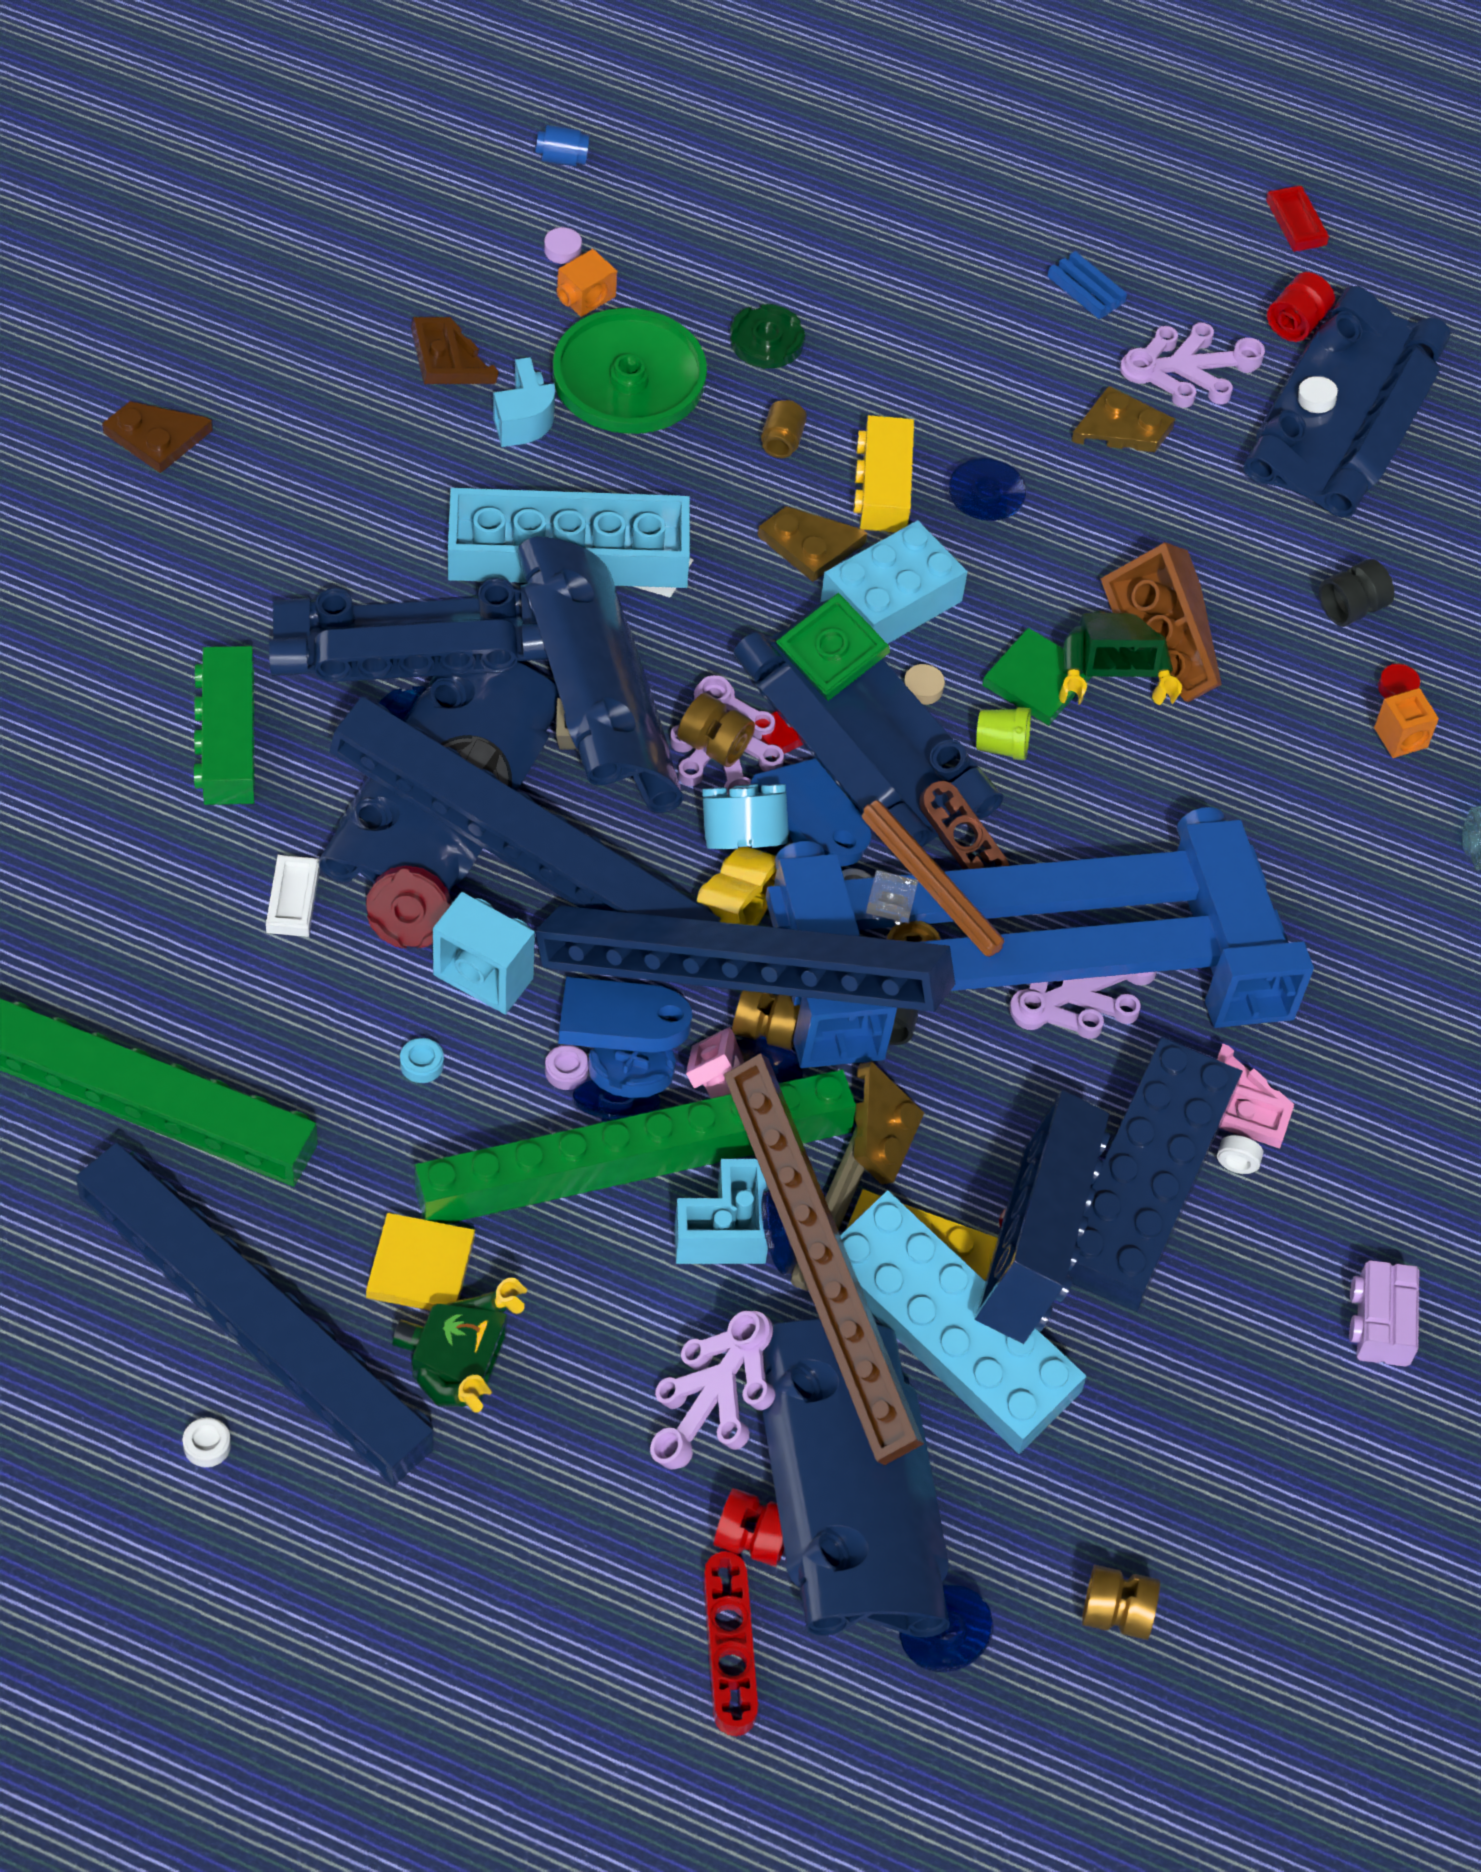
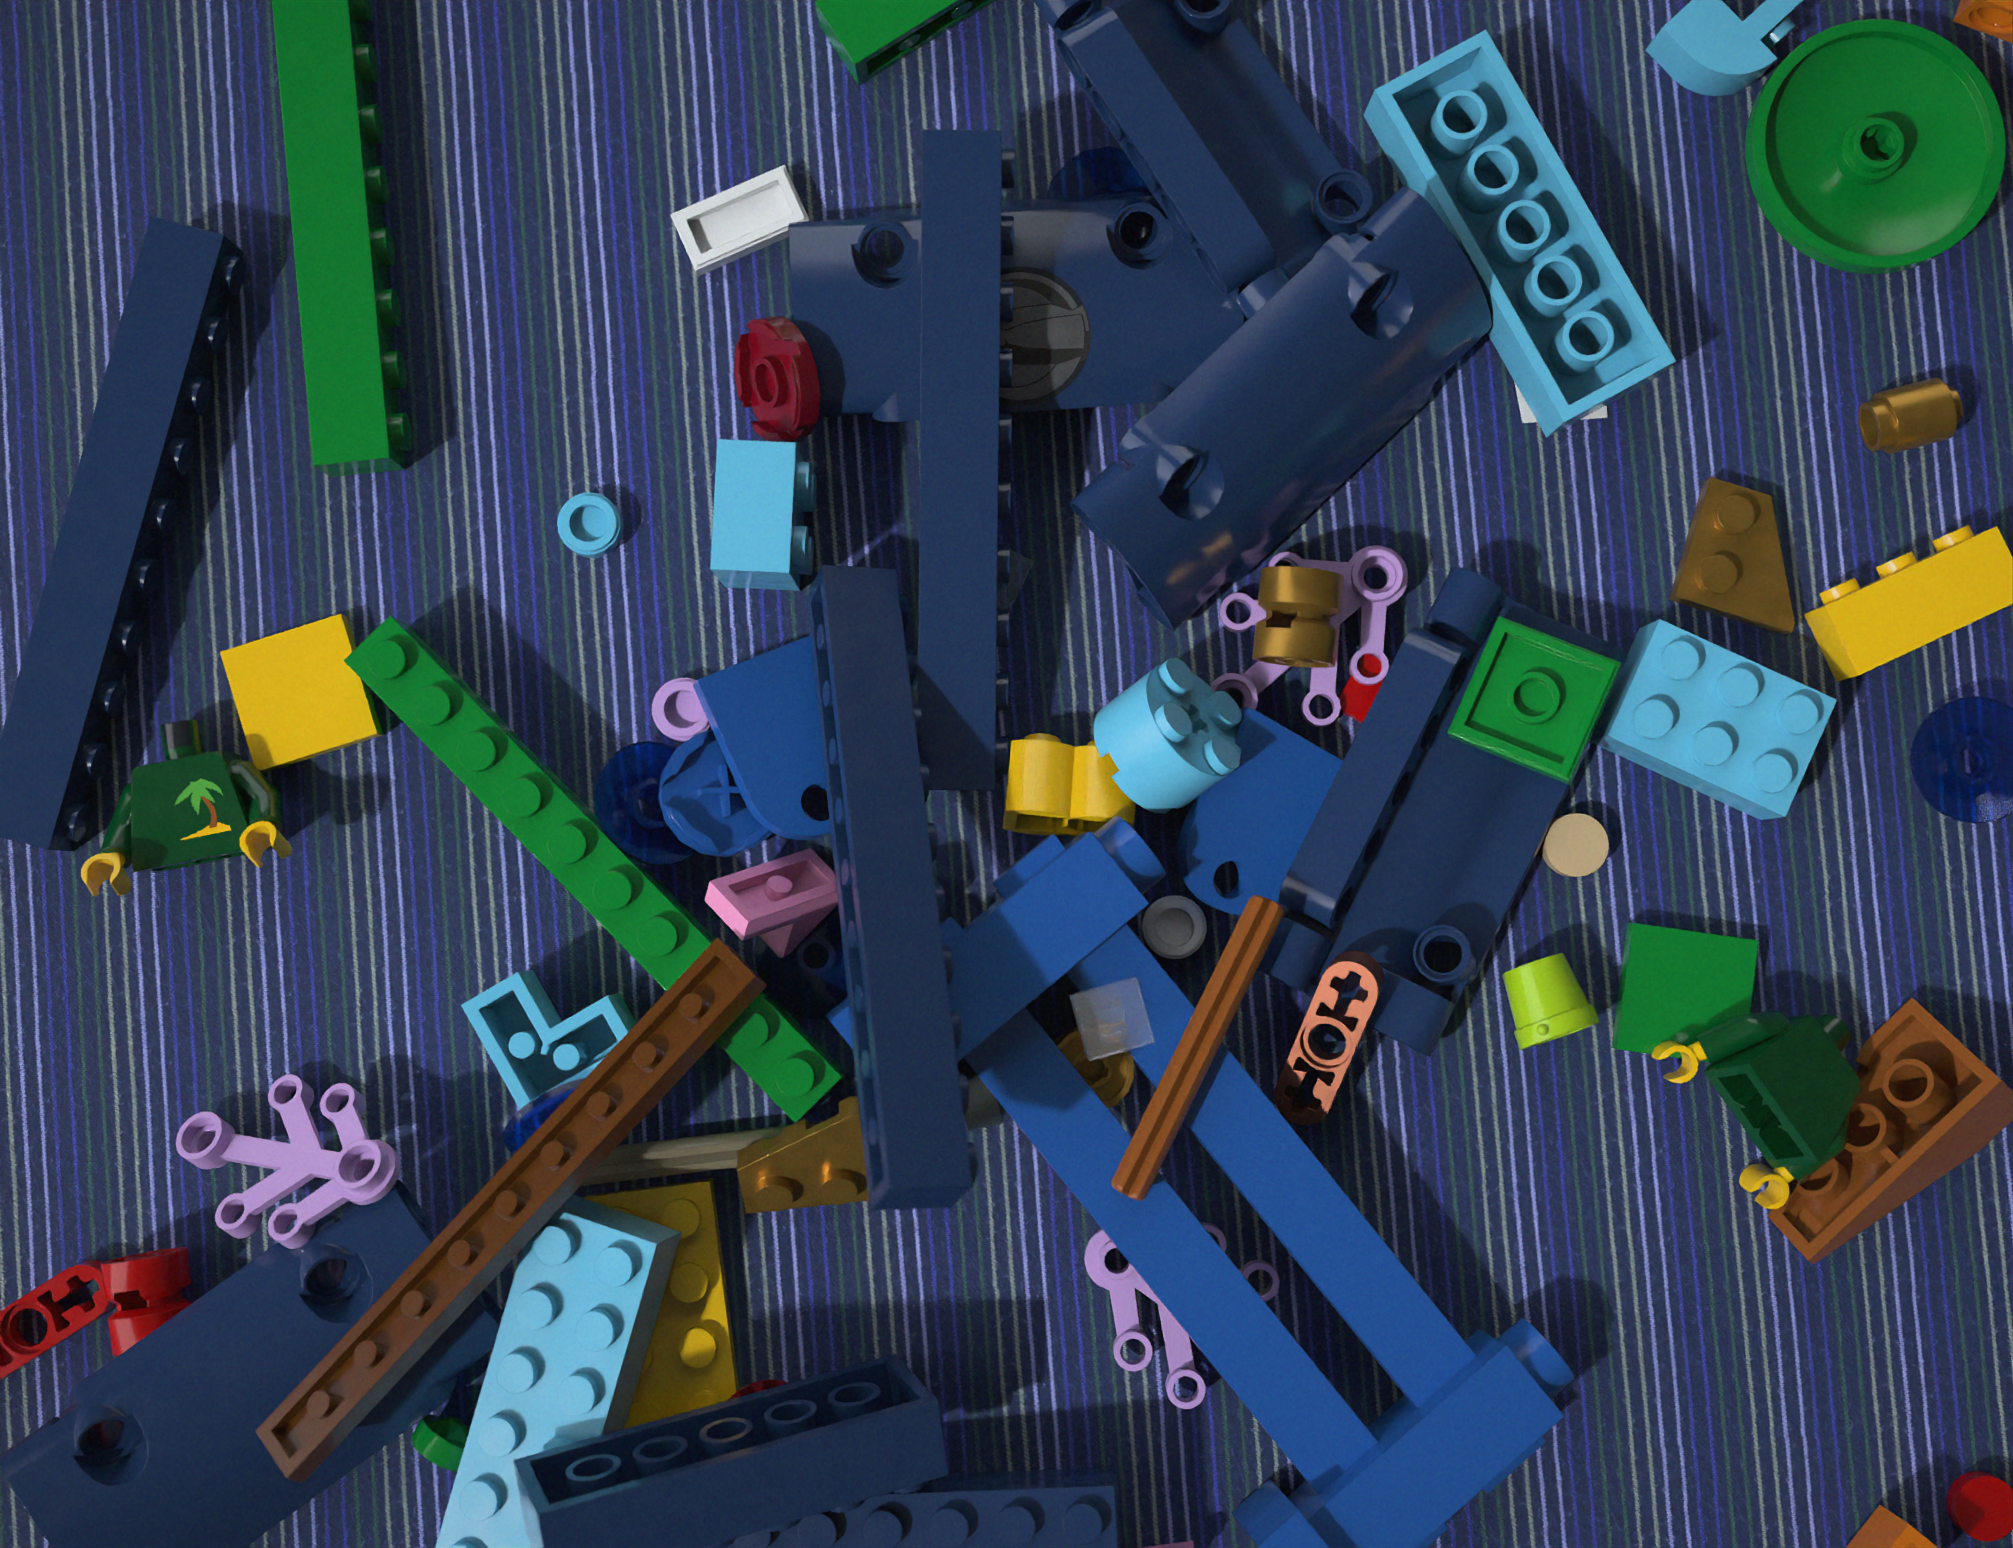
camera: 65 degrees right, 30 degrees up
none -> green tile [411,1414,469,1472]

